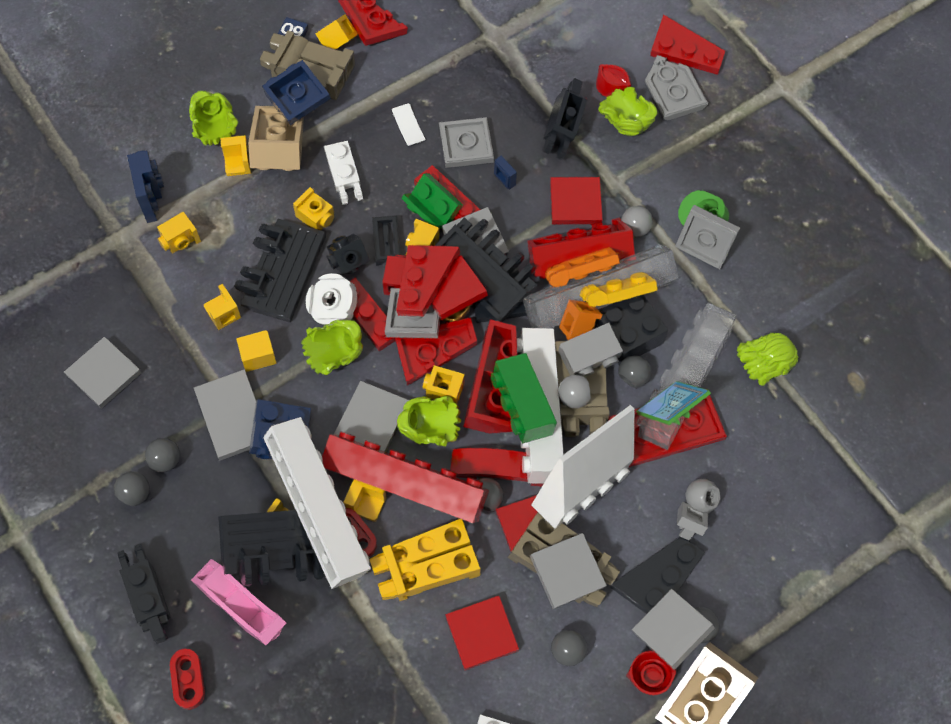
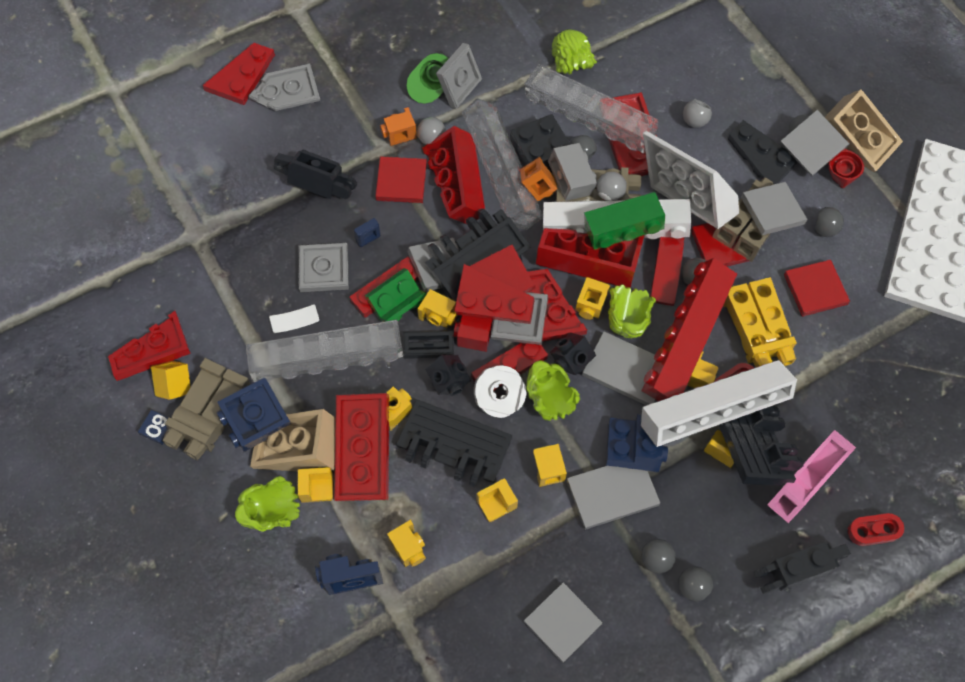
camera: 85 degrees left, 0 degrees up
white hinge [324,141,363,205] -> none
orange hinge [545,247,620,288] -> none
yellow hinge [580,272,657,307] -> none
red hat [596,64,631,97] -> none
lime hair [598,87,657,136] -> none
piece [636,381,711,425] -> none
light grey tile [677,502,708,540] -> none
none -> clear brick [246,320,403,382]
none -> red tile [334,393,389,501]
none -> orange brick [380,107,417,146]
none -> black brick [550,332,596,375]

